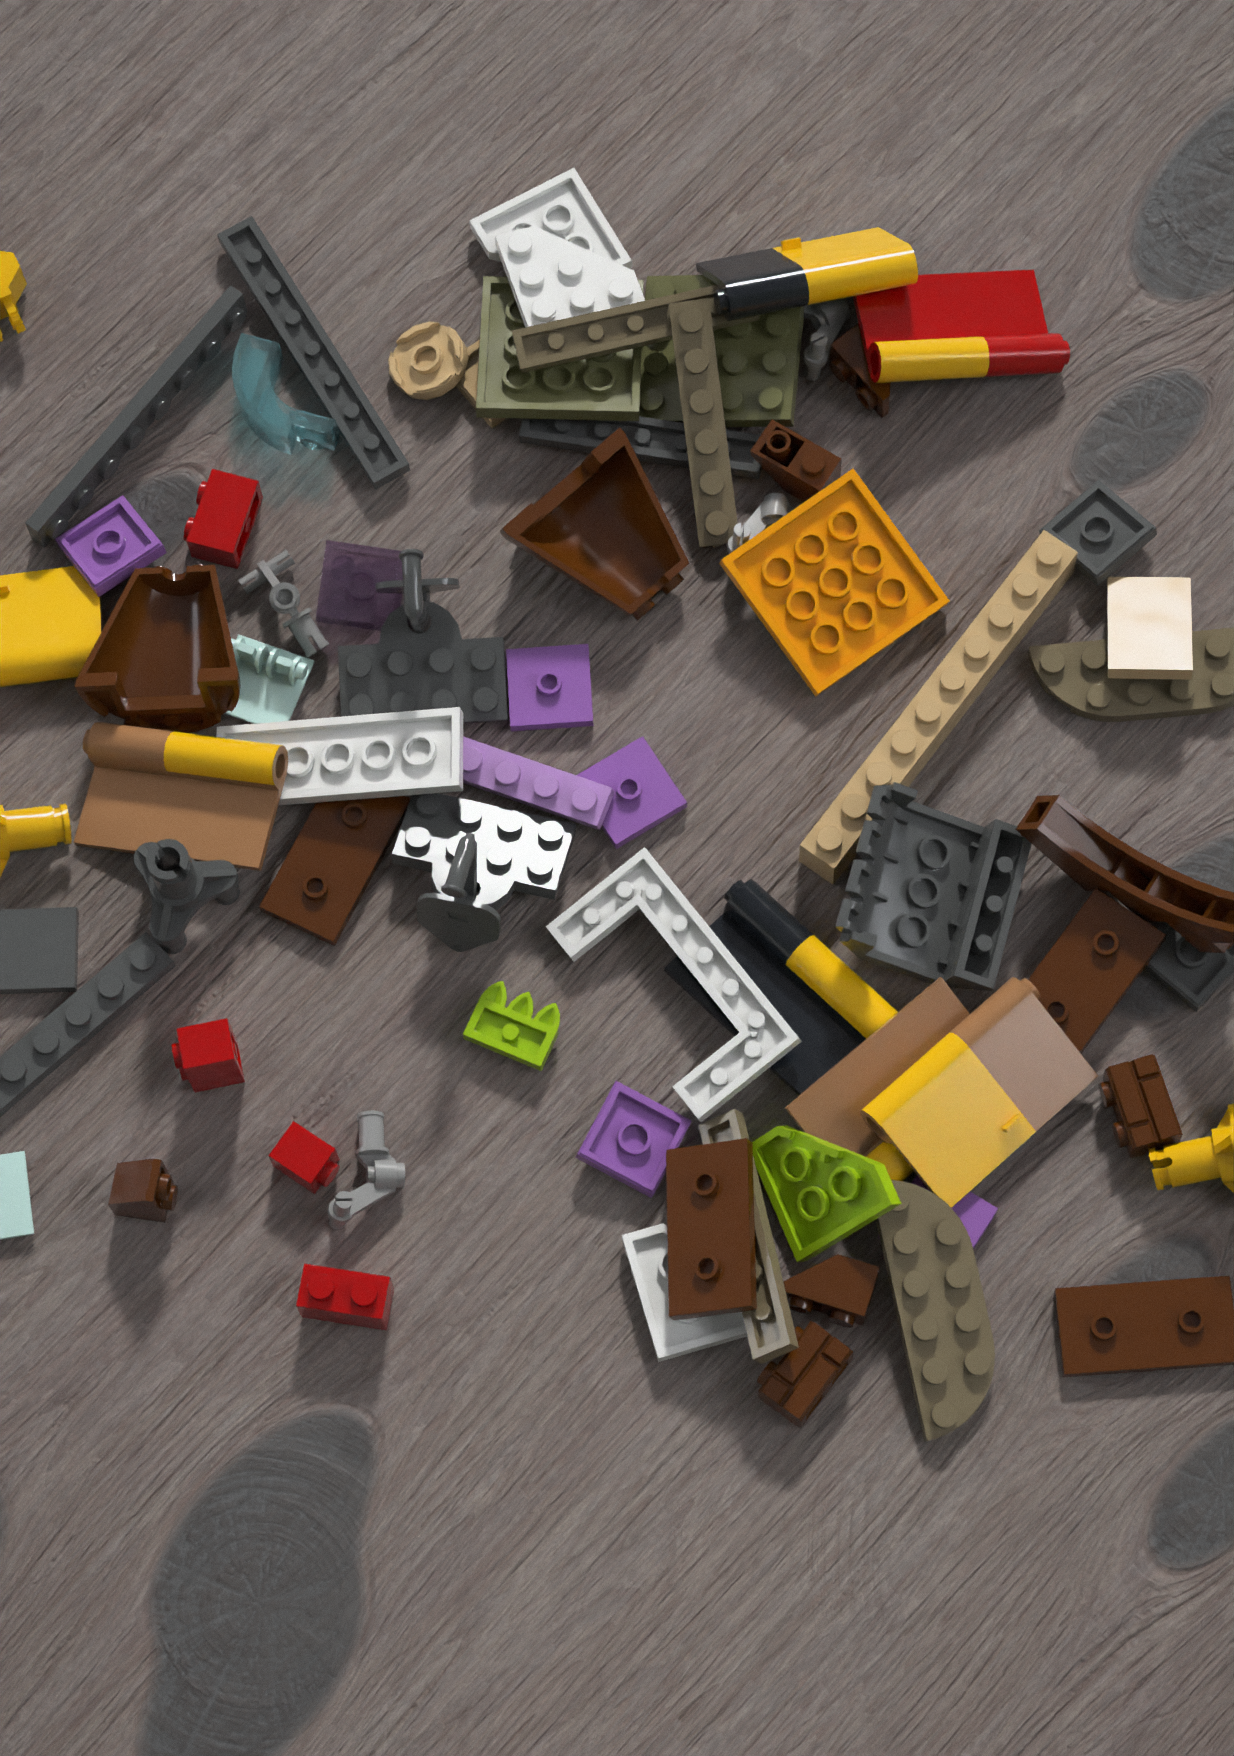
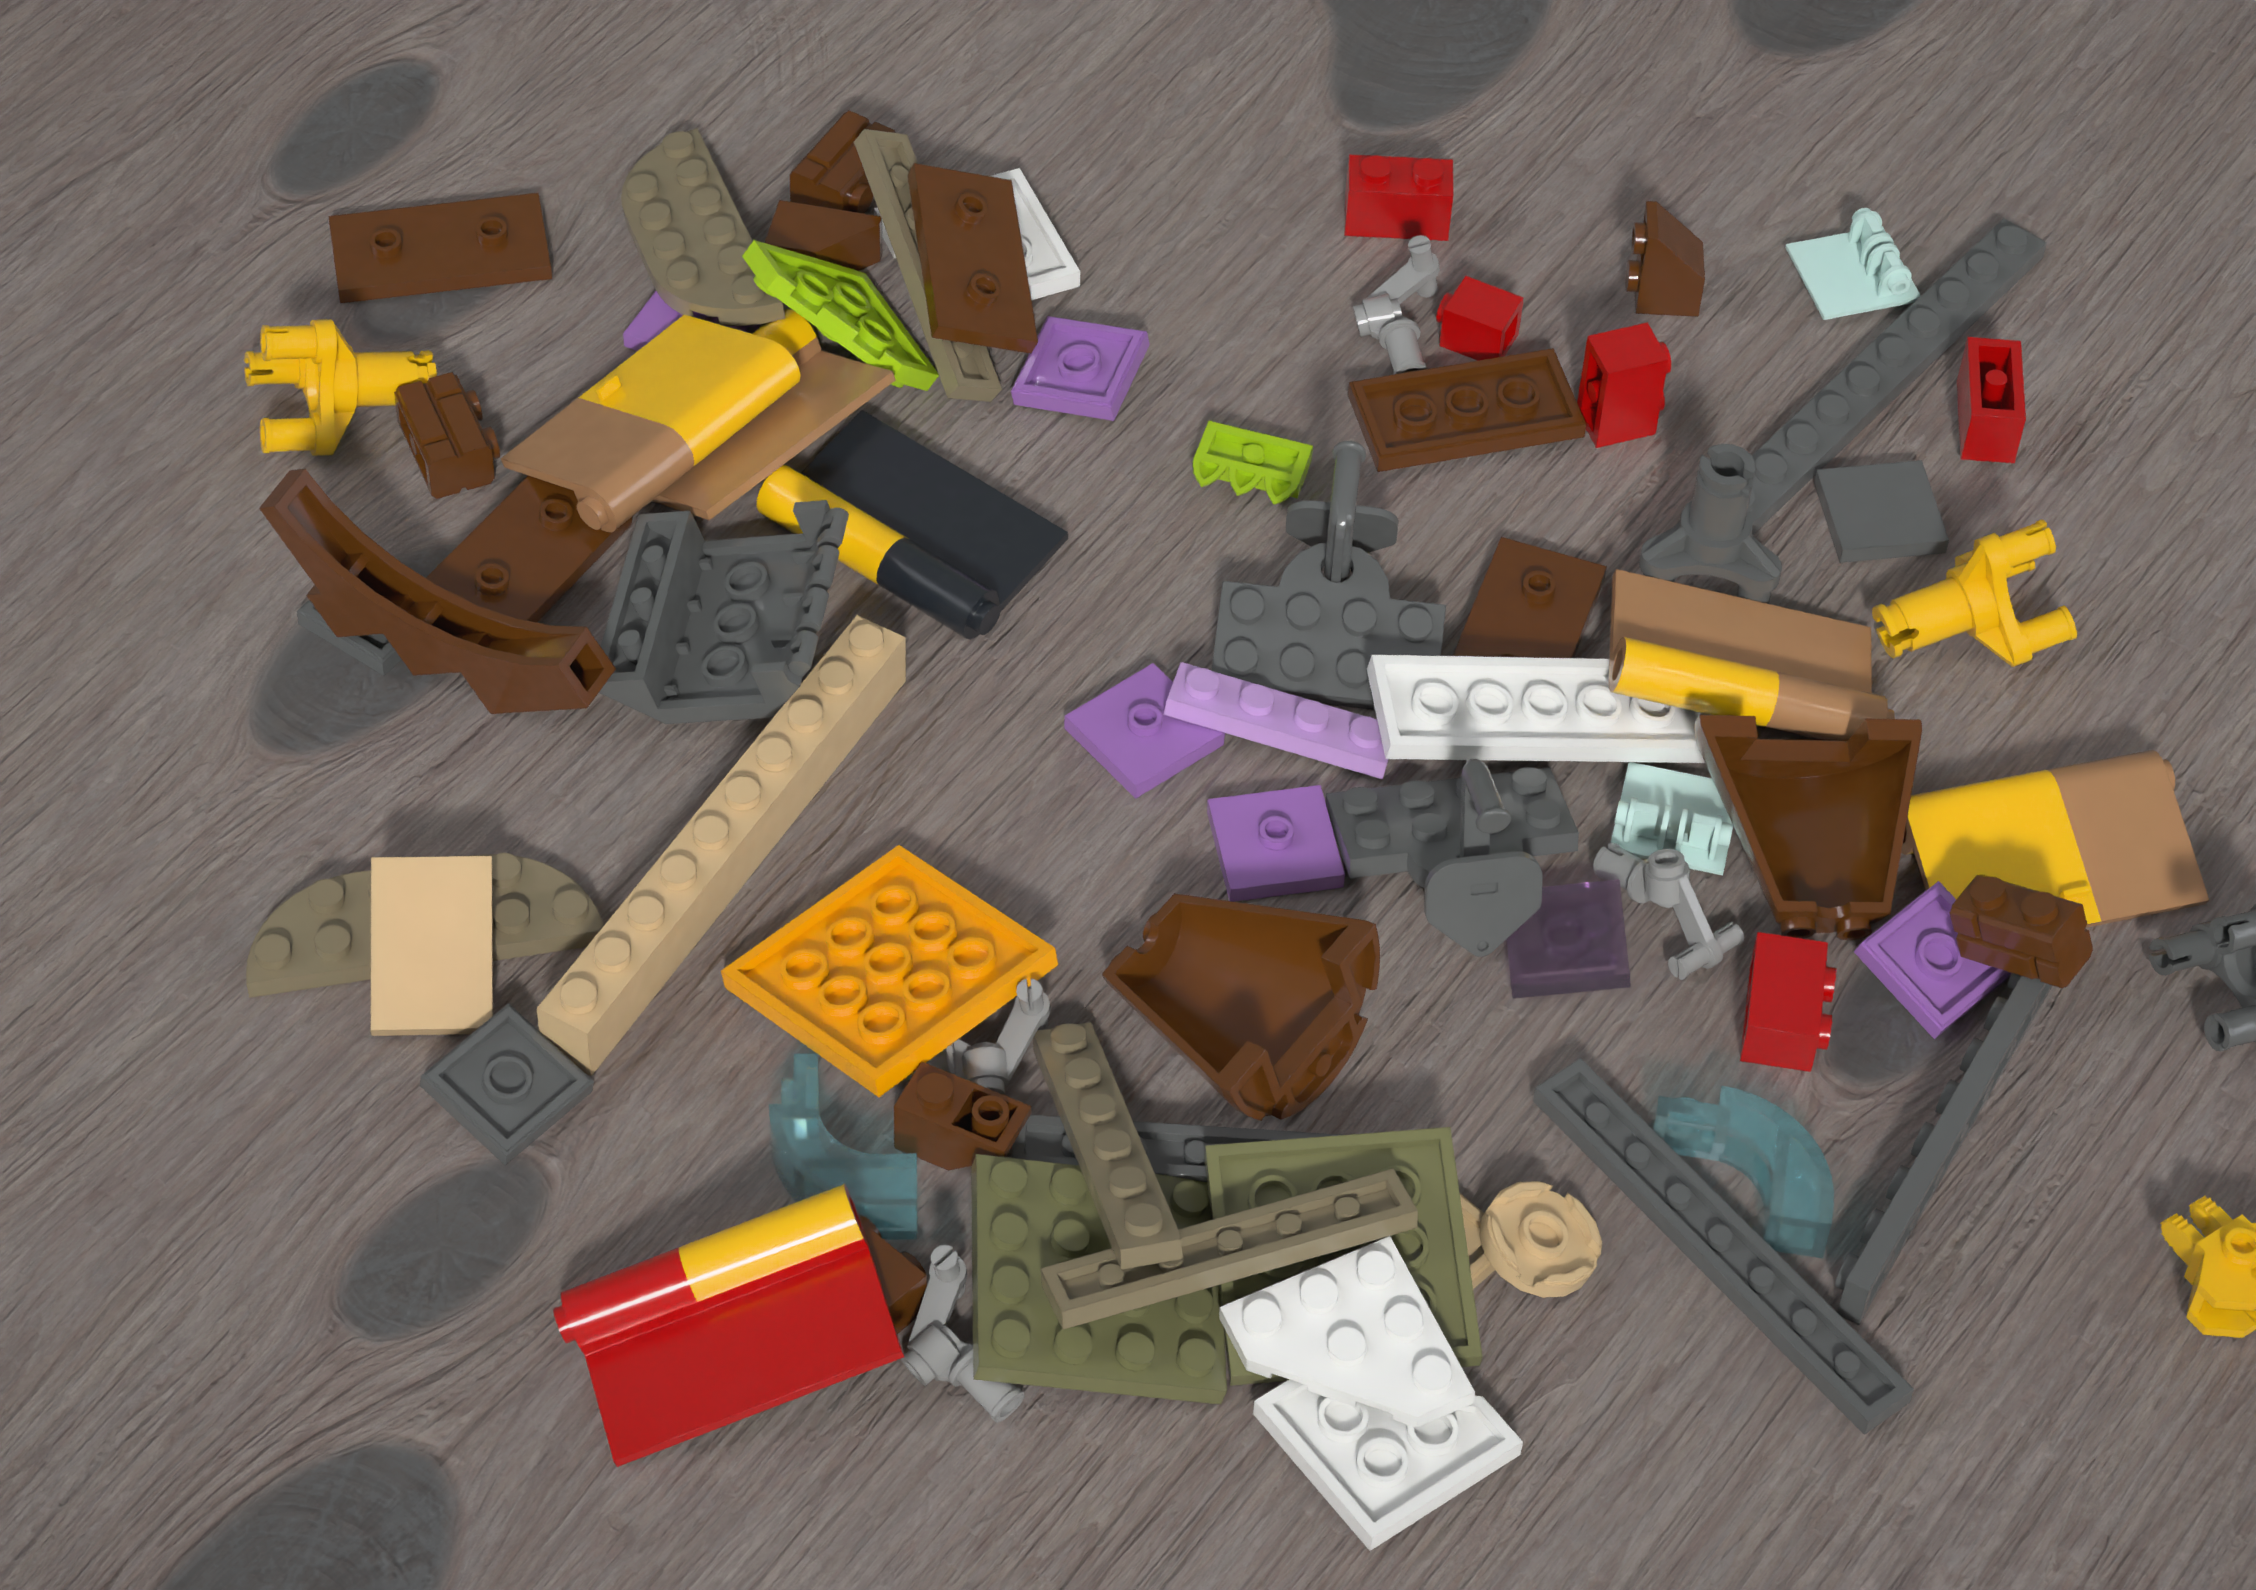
camera: 165 degrees right, 20 degrees down
white plate [546,847,802,1122] -> none
door [696,227,918,321] -> none
none -> clear light blue arch [769,1054,917,1240]
none -> reddish brown plate [1348,348,1586,472]
none -> reddish brown brick [1949,874,2093,988]

